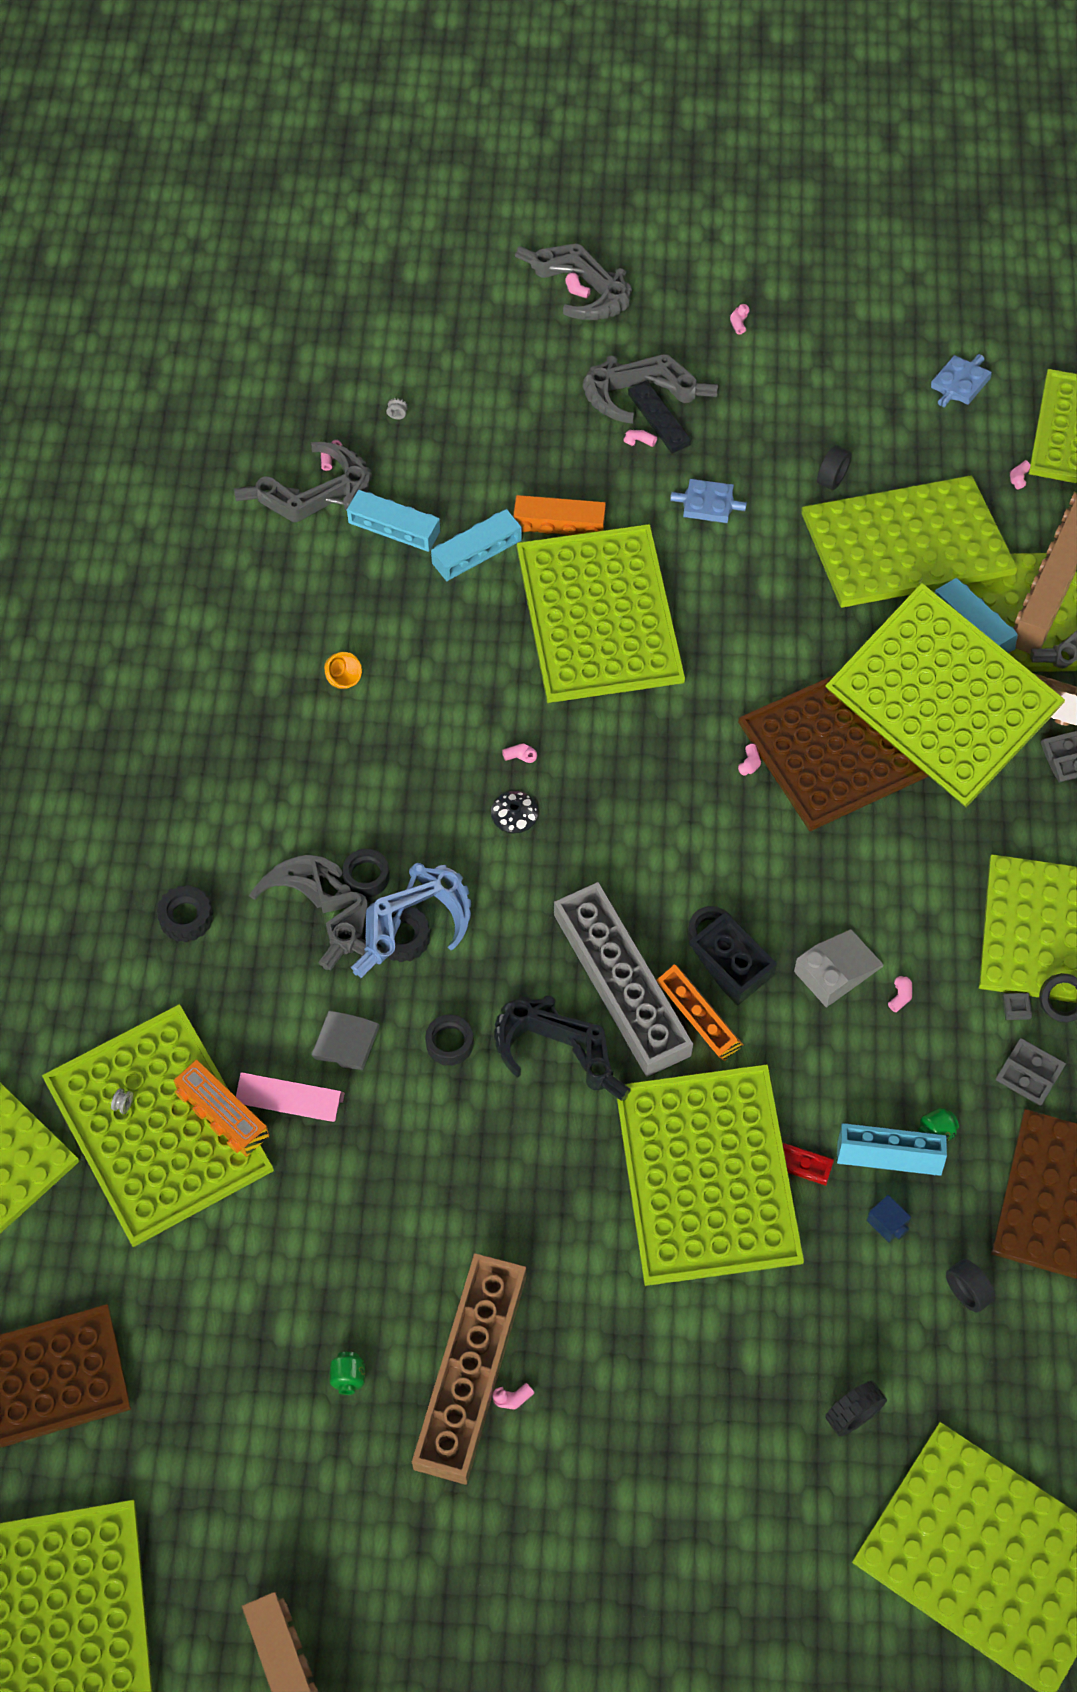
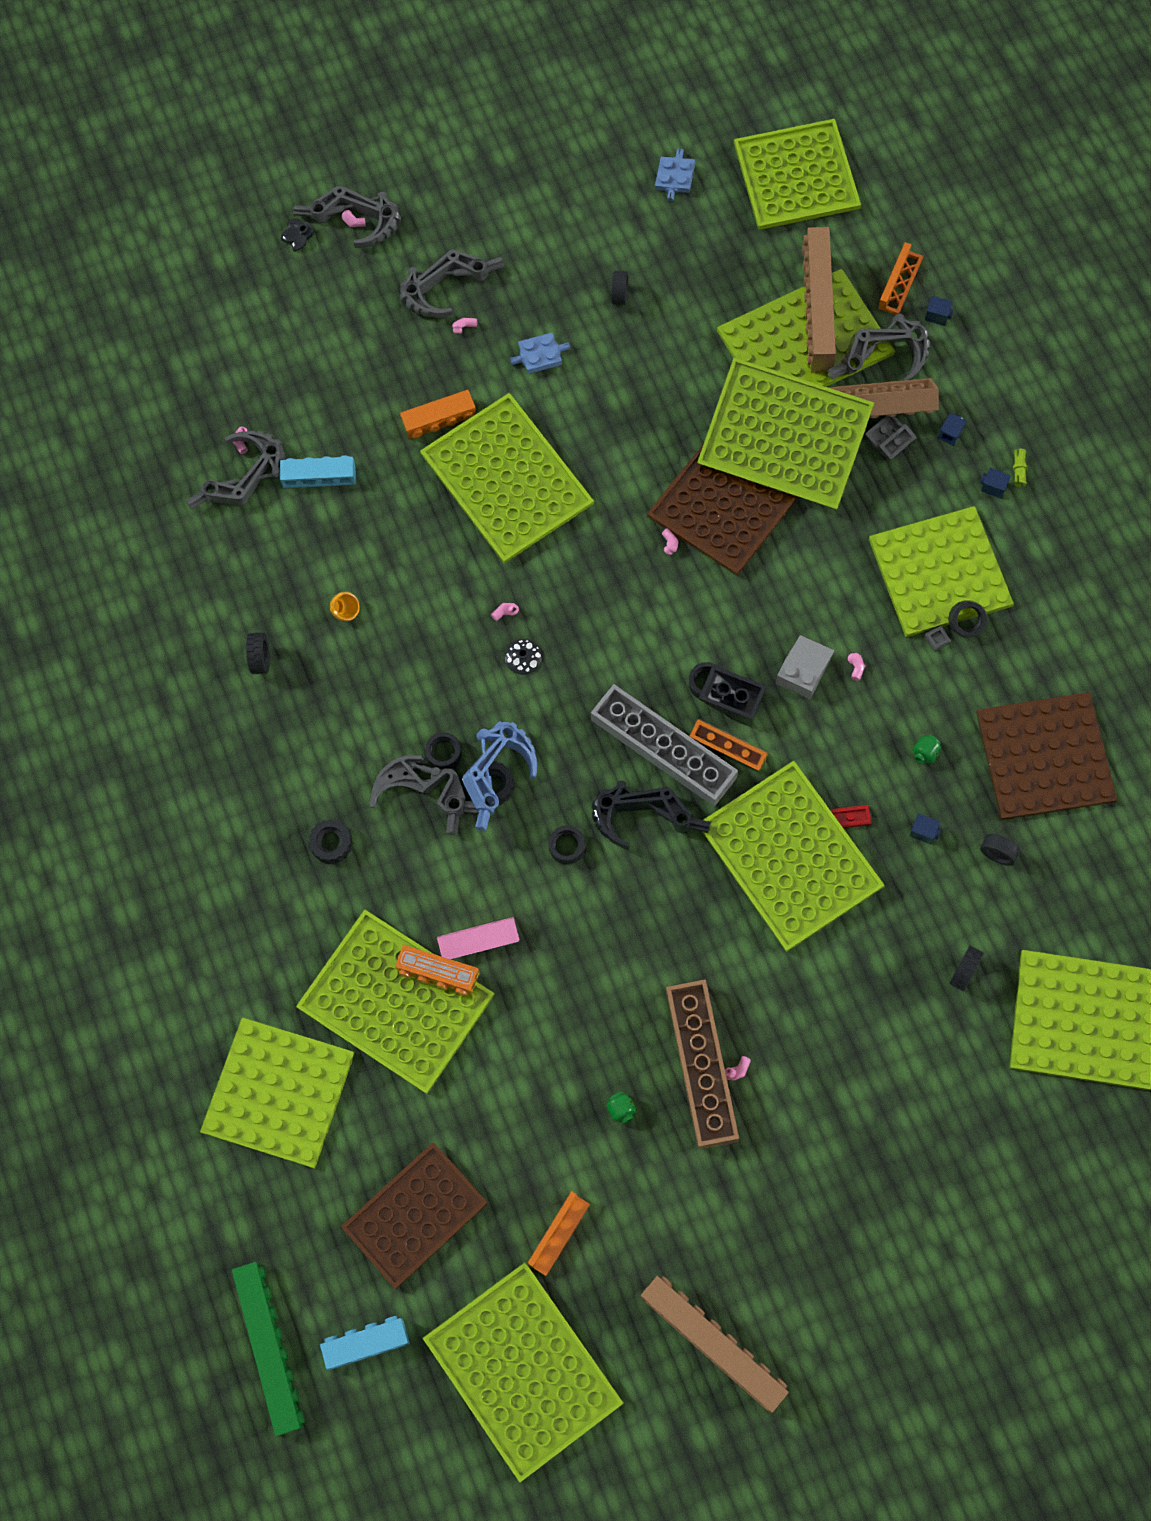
camera: 20 degrees left, 10 degrees up
light grey bush [111,1088,133,1114] -> none
dark grey slope [312,1011,380,1070] -> none
light grey bush [387,398,407,419] -> none
medium azure brick [431,509,522,581] -> none
black plate [628,381,691,454] -> none
bright pink arm [730,304,750,335] -> none
lime plate [802,476,1017,608] -> none
medium azure brick [837,1123,947,1176] -> none
medium azure brick [935,578,1018,653] -> none
dark grey slope [996,1038,1066,1106] -> none
bright pink arm [1010,461,1031,489] -> none
none -> black tyre [246,632,270,674]
none -> black plate [281,219,314,252]
none -> orange fence [528,1191,590,1276]

